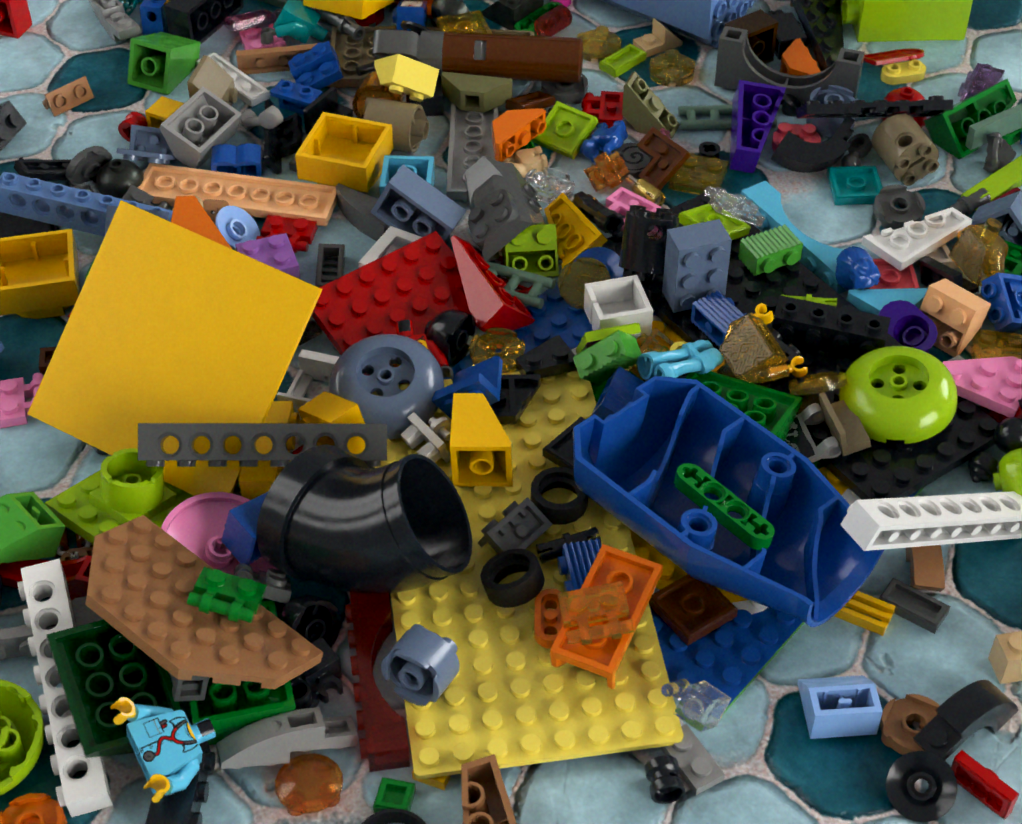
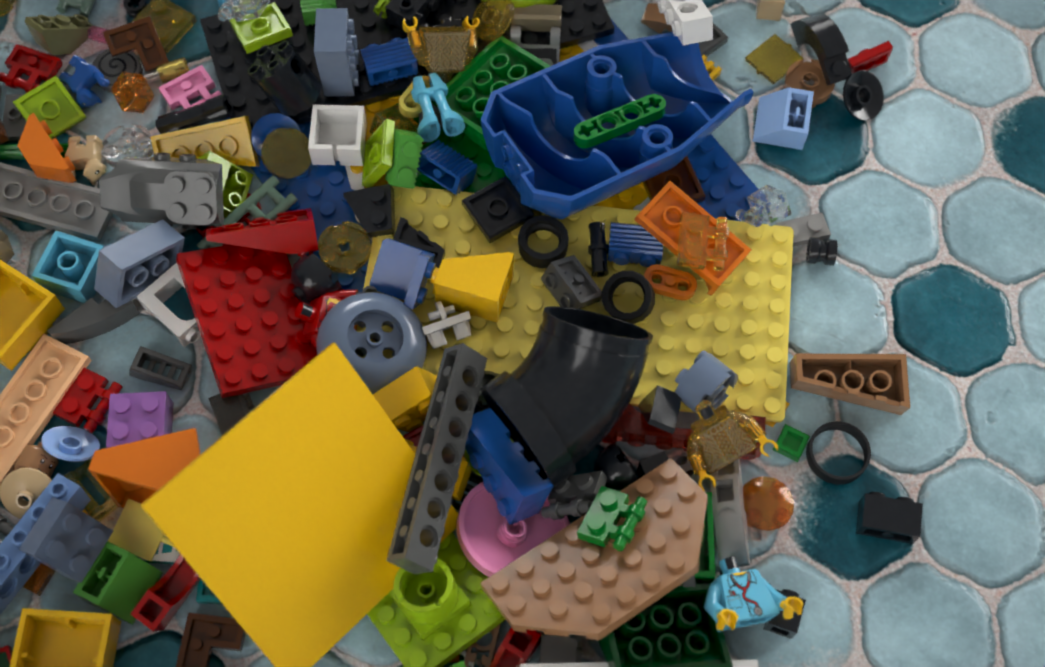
camera: 75 degrees left, 20 degrees up
none -> black slope [638,385,682,434]
none -> clear yellow torso [687,401,778,492]
none -> clear yellow piece [745,34,804,85]

